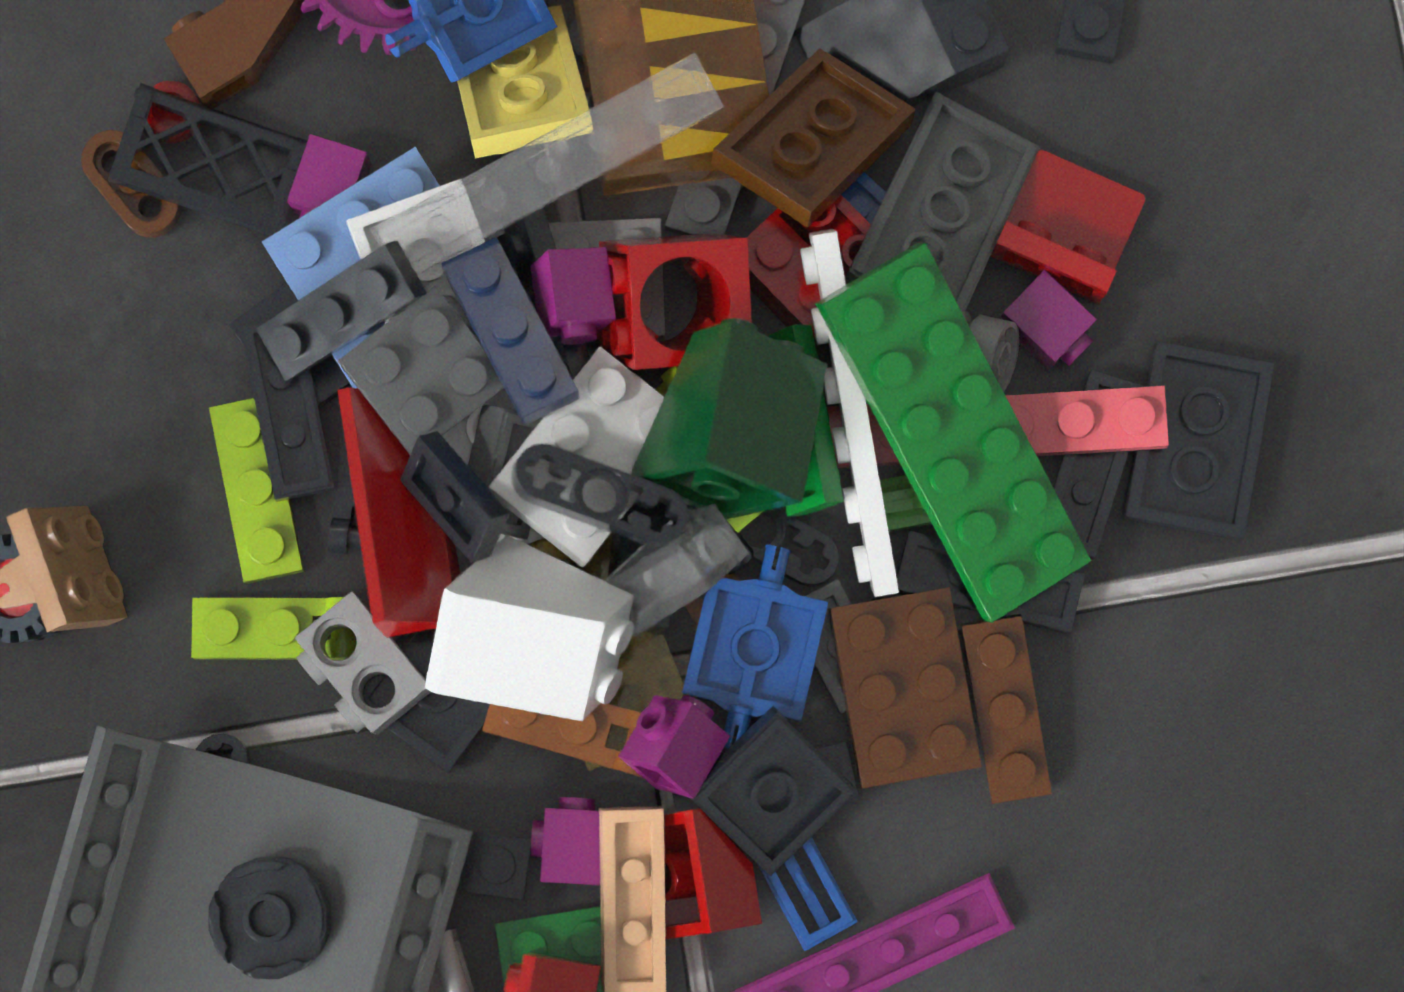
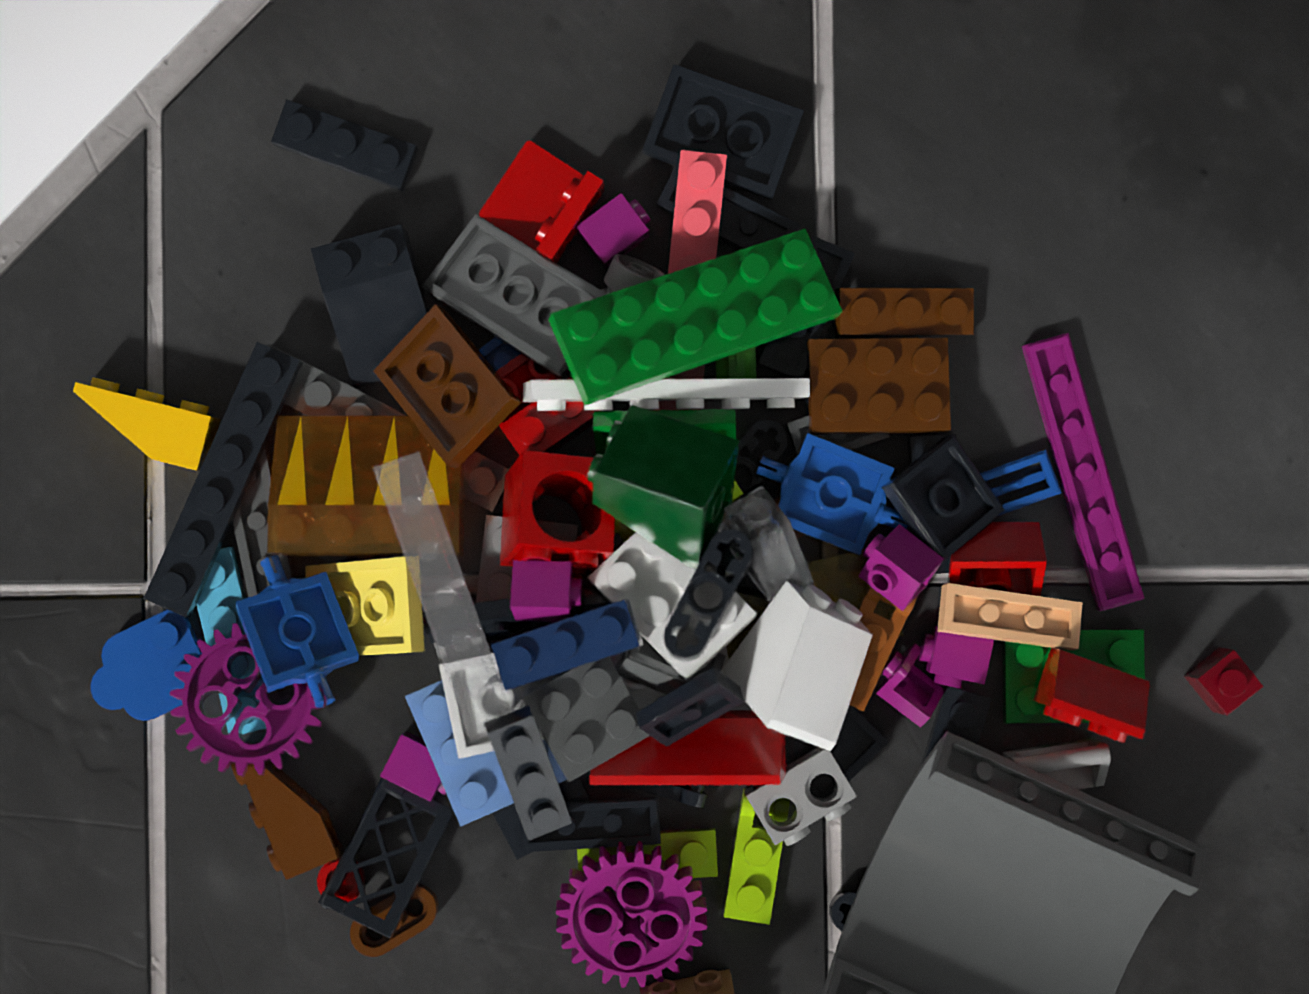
camera: 80 degrees left, 5 degrees up
black tile [209,857,331,979] -> none
none -> magenta gear [556,841,707,988]
none -> magenta bracket [876,643,945,728]

